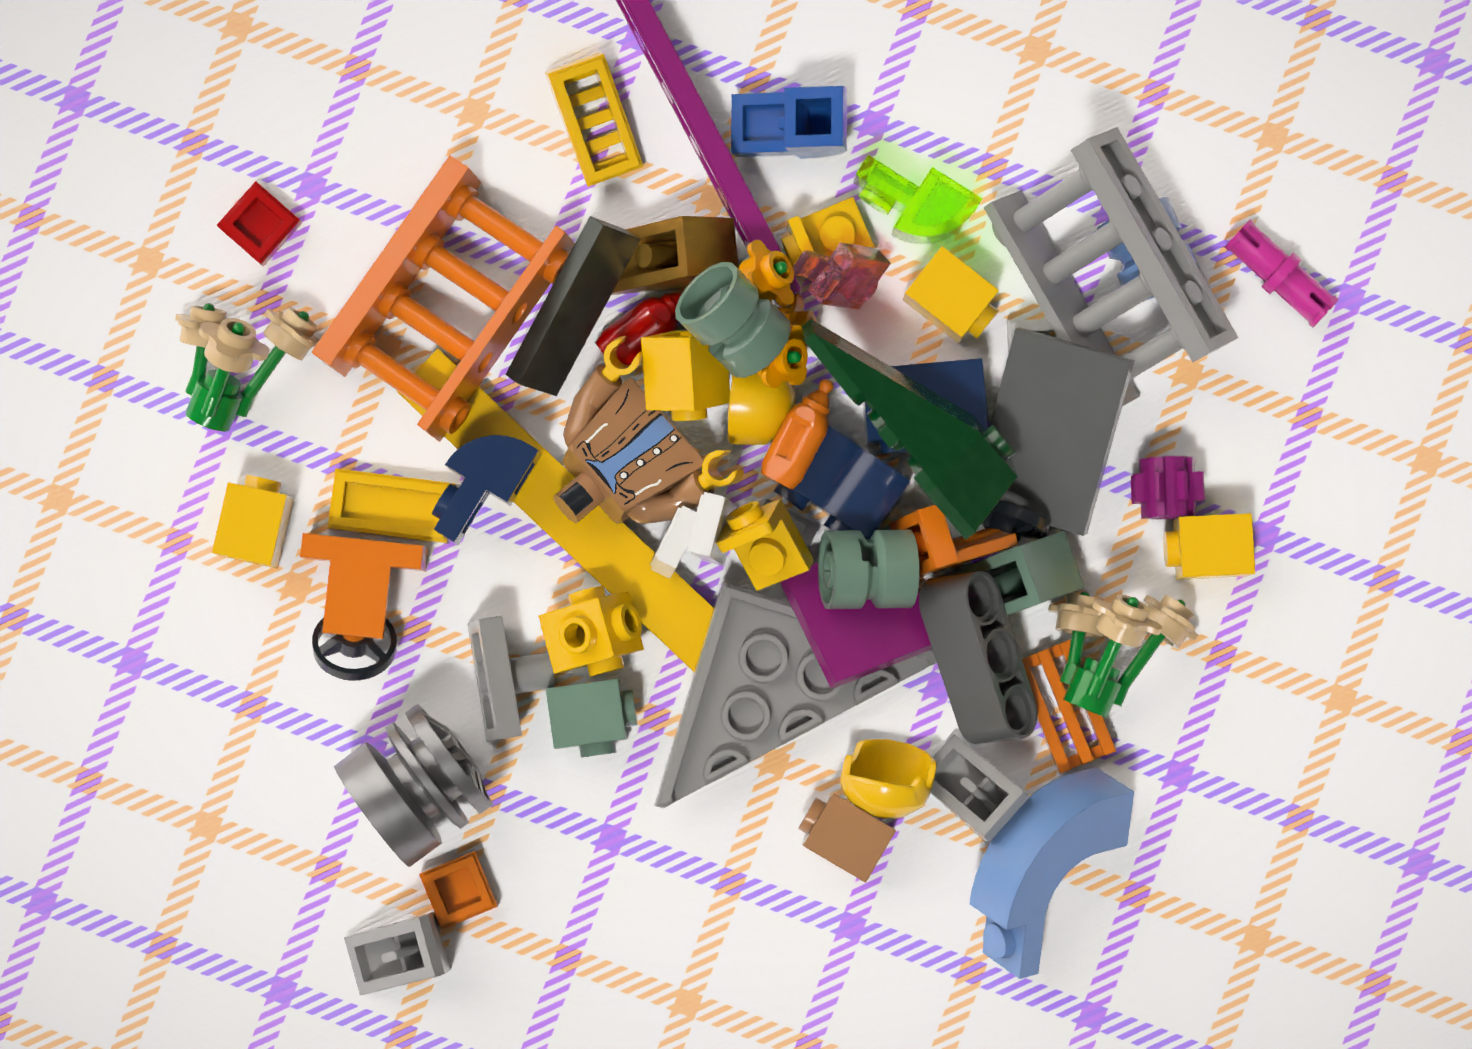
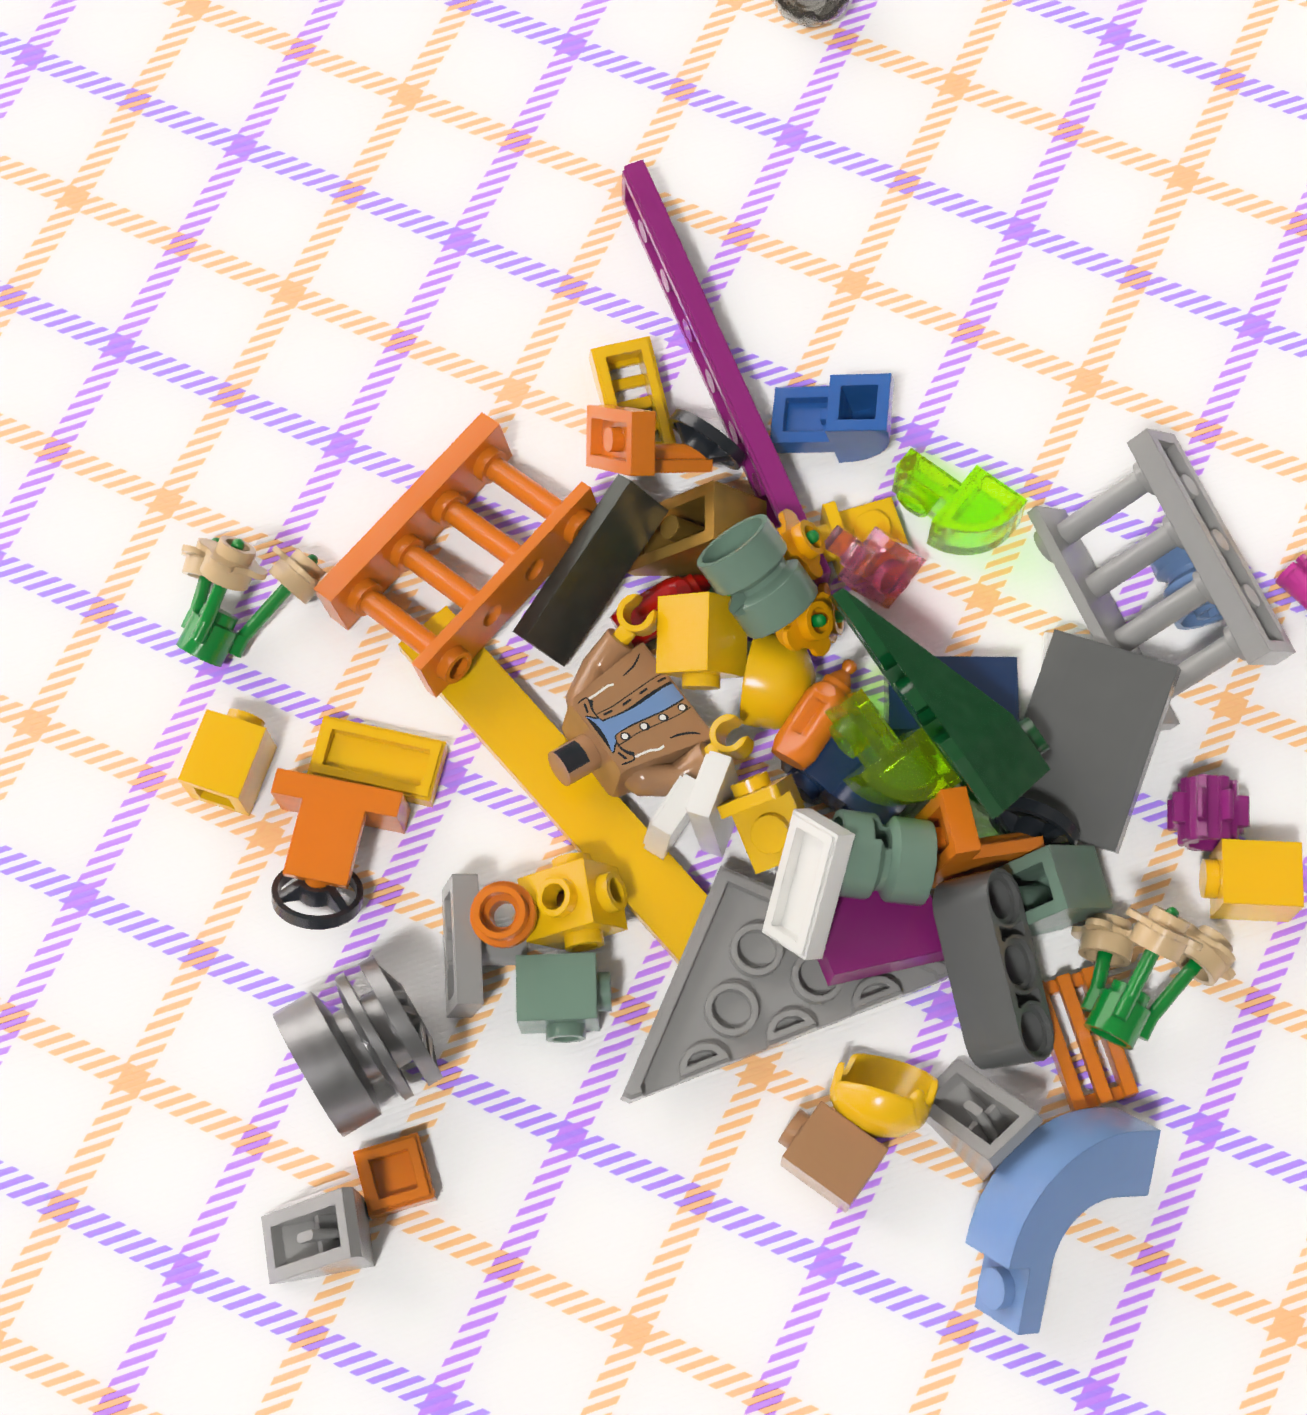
camera: 10 degrees right, 15 degrees down
red tile [216,181,303,267] -> none
dark blue brick [432,435,542,545] -> none
yellow brick [902,246,999,344] -> none
none -> orange plate [470,881,537,948]
none -> orange piece [586,404,746,476]
none -> white tile [762,808,855,960]
none -> clear neon green brick [824,688,961,807]

